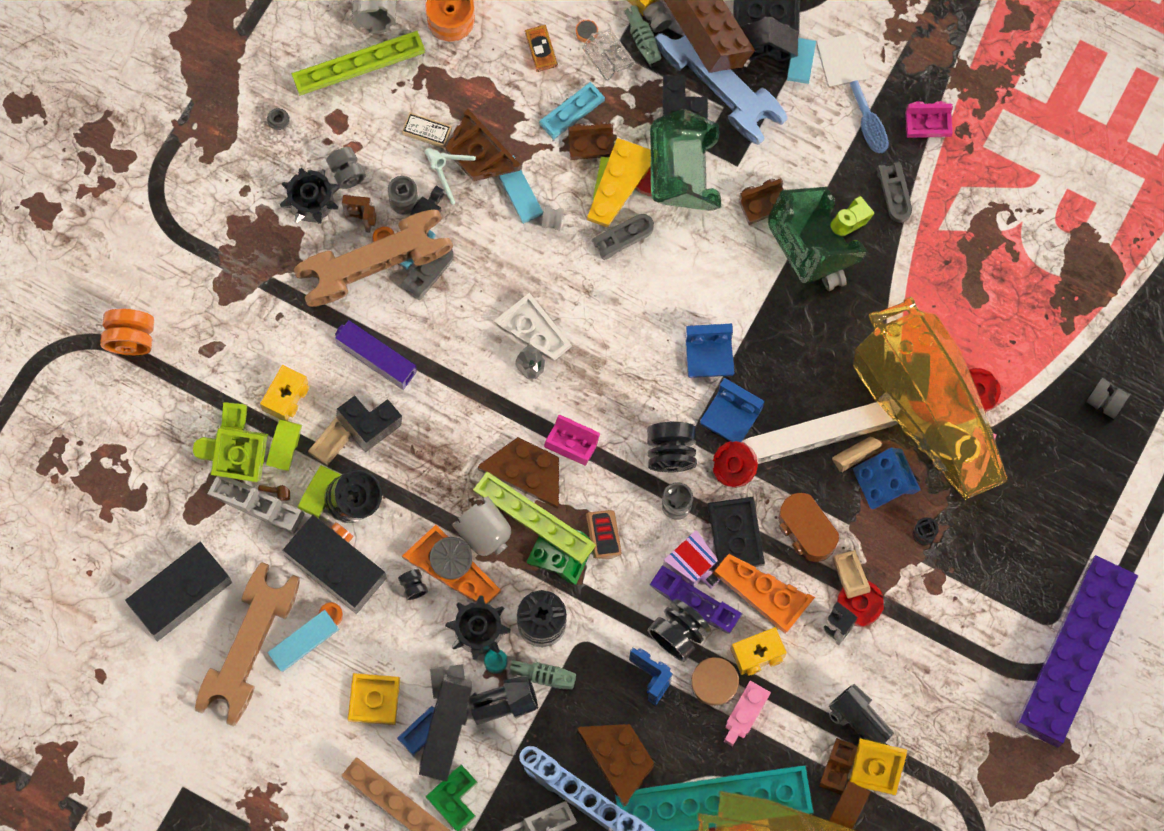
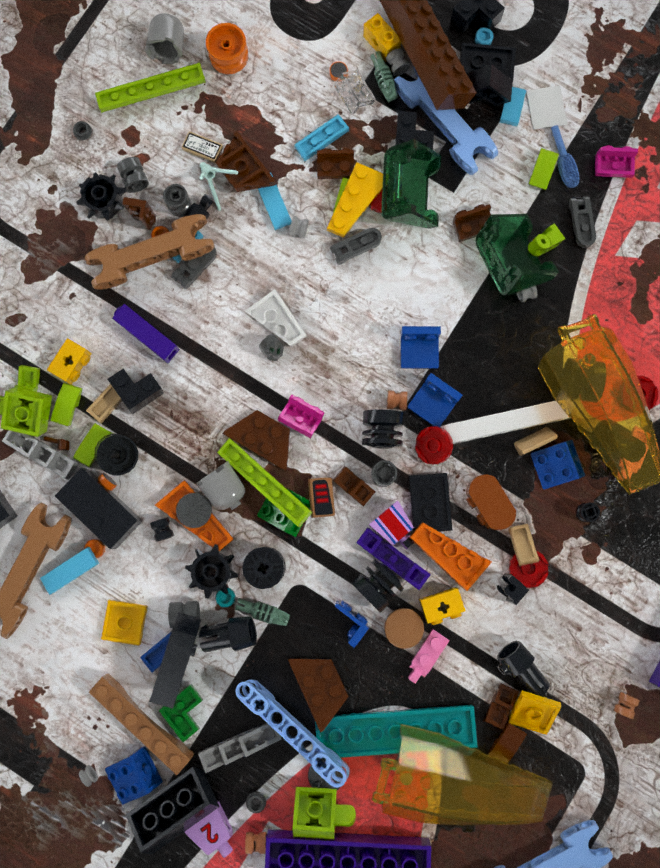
camera: 10 degrees right, 10 degrees up
tile [524,24,558,72] -> none
none -> reddish brown slope [332,466,376,507]
none -> nougat wheel [387,390,408,411]
none -> lime slope [528,148,559,190]
none -> nougat wheel [613,692,640,719]

